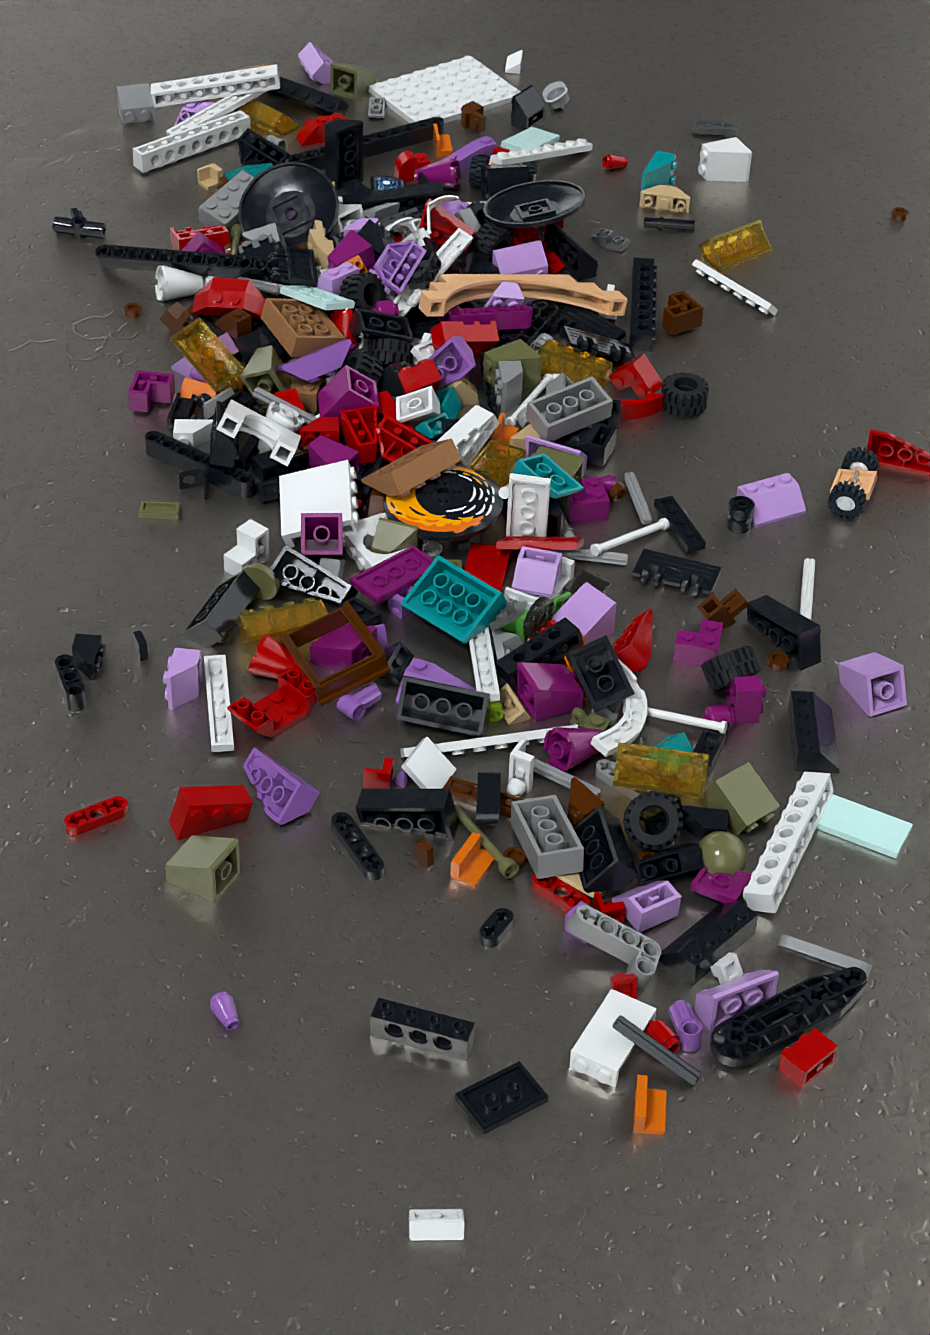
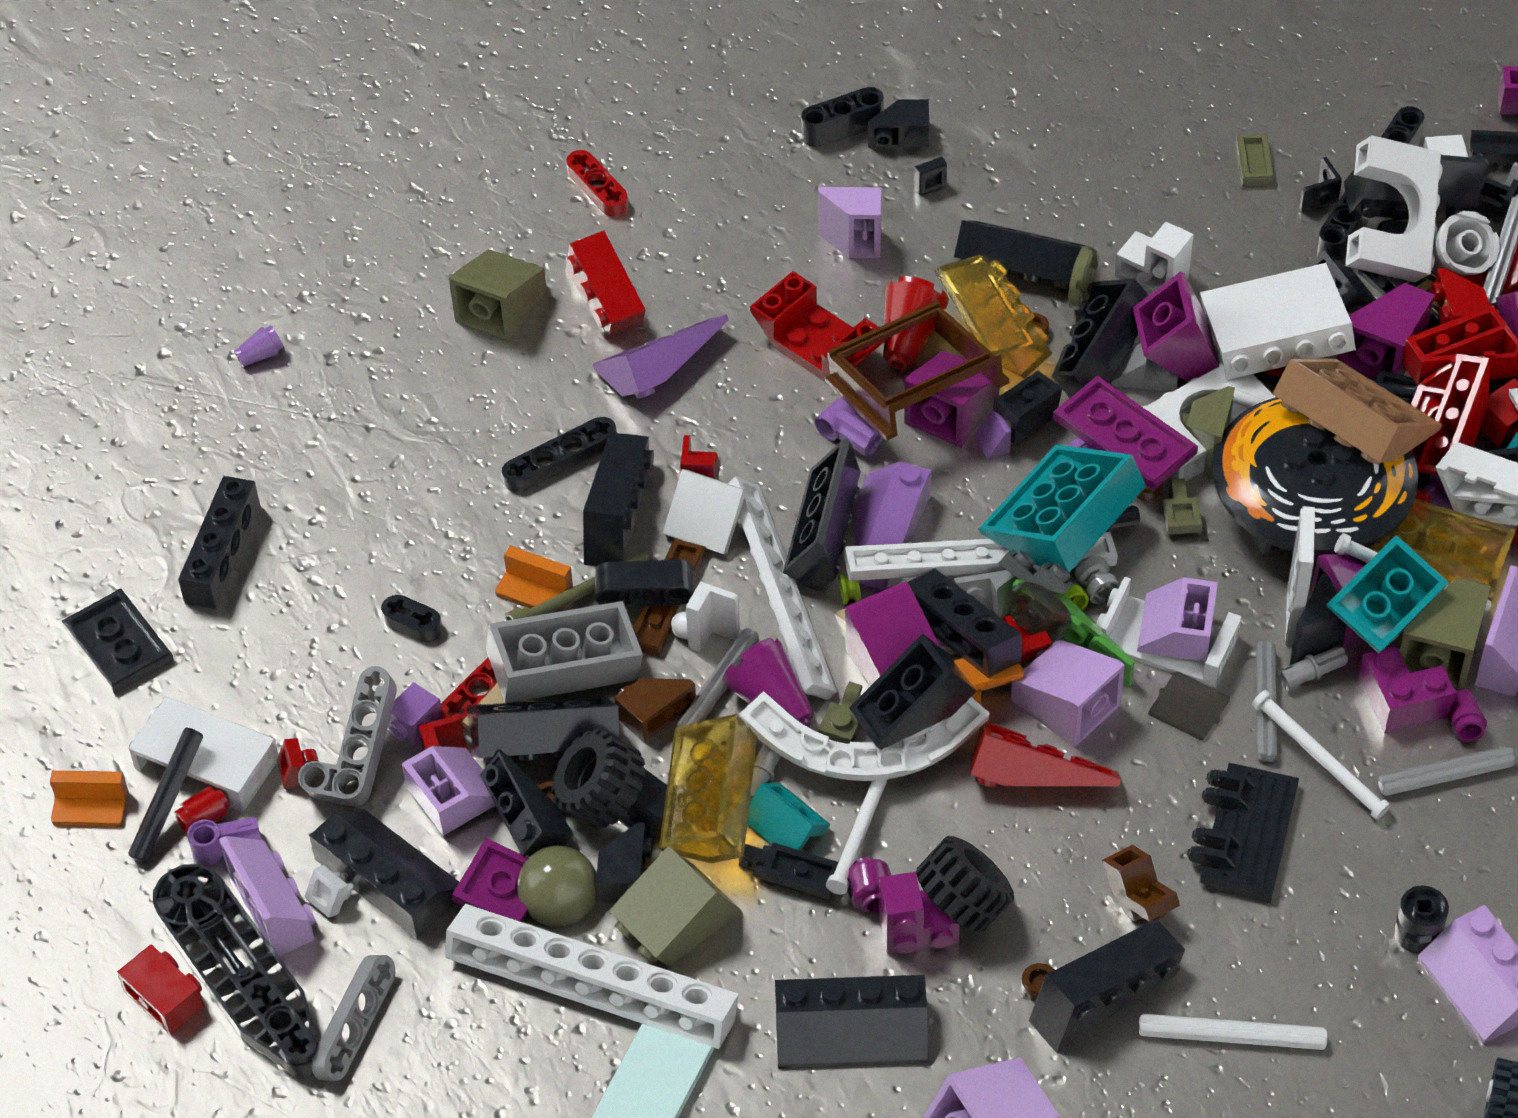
camera: 90 degrees right, 10 degrees up
white plate [204,655,234,752] -> none
black panel [384,641,414,685] -> none
reddish brown tile [413,839,434,868] -> none
red tile [464,543,511,592] -> none
red tile [496,536,584,550] -> none
reddish brown tile [608,482,627,502] -> none
black plate [654,496,706,553] -> none
magenta brick [673,620,723,667] -> none

